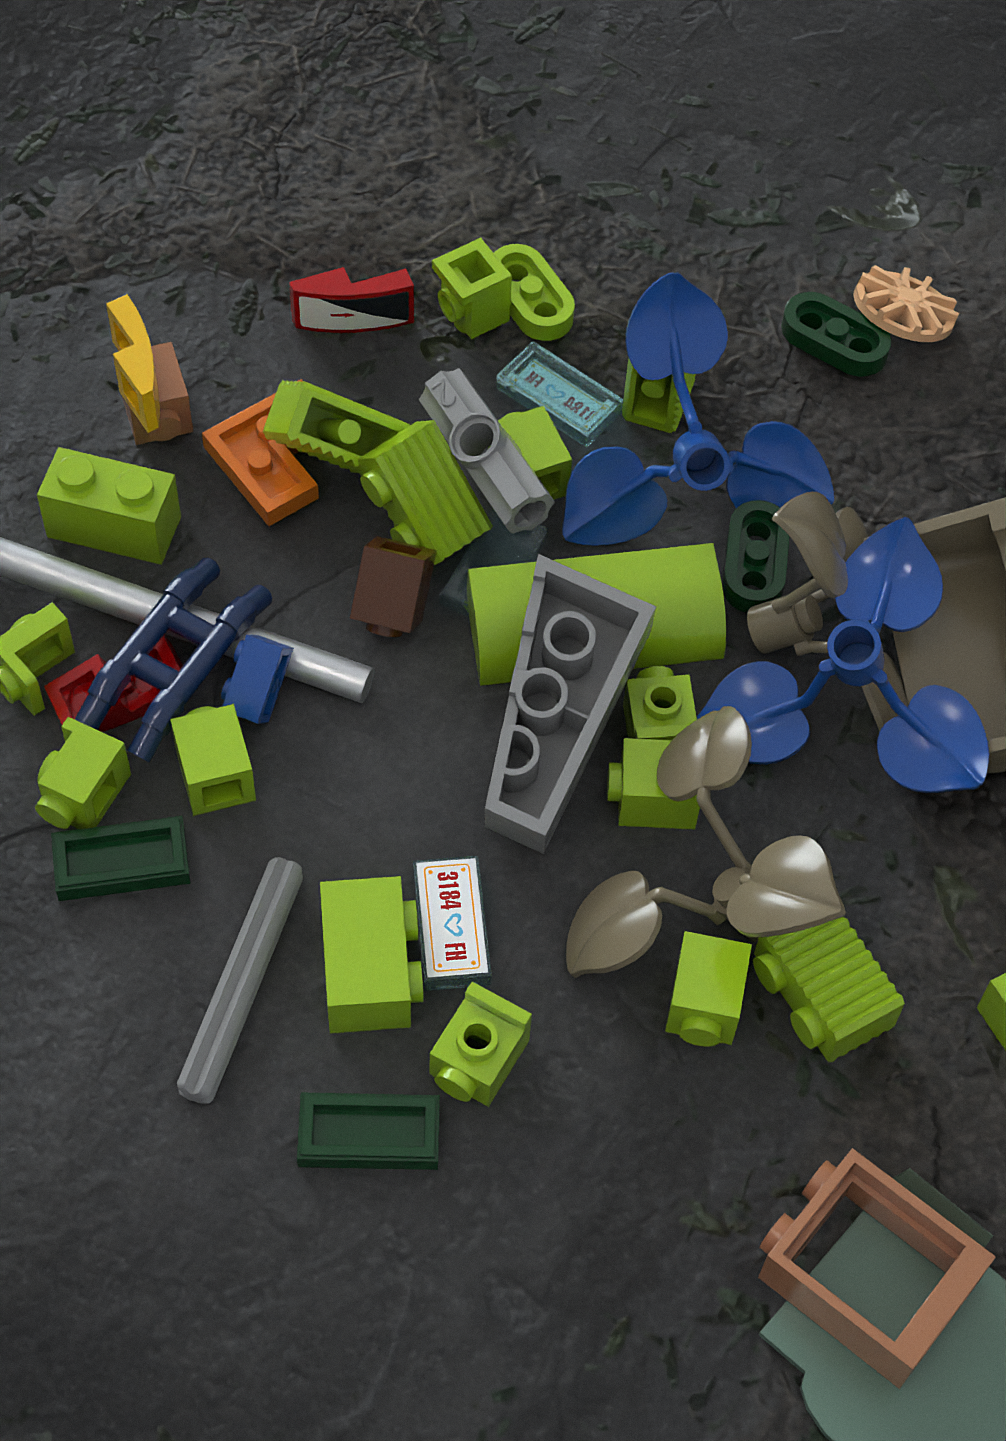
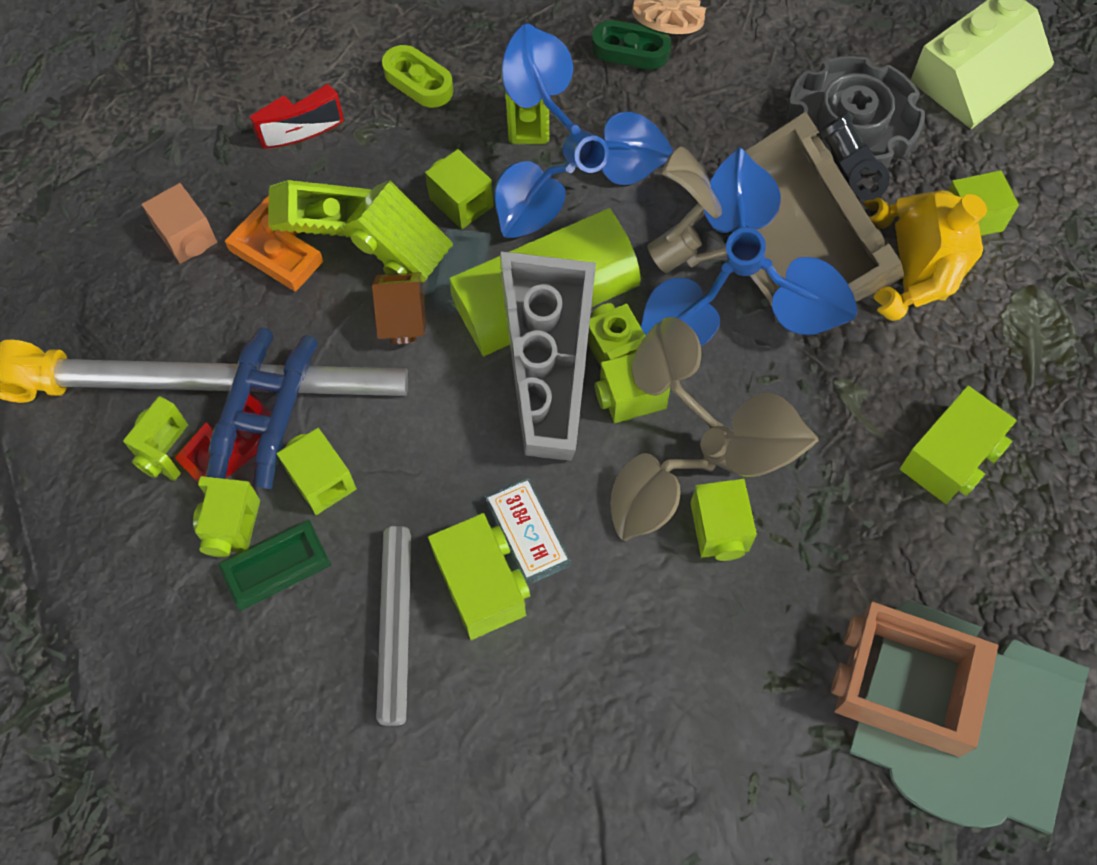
camera: 15 degrees left, 5 degrees up
lime brick [37,447,181,565] -> none
yellow slope [106,294,160,433] -> none
blue piece [221,635,294,724] -> none
dark green tile [297,1092,440,1170] -> none
light grey piece [419,368,555,534] -> none
lime brick [429,982,532,1107] -> none
lime brick [432,238,512,339] -> none
clear light blue tile [496,341,623,447] -> none
dark green plate [722,500,790,613] -> none
lime brick [753,917,905,1062] -> none

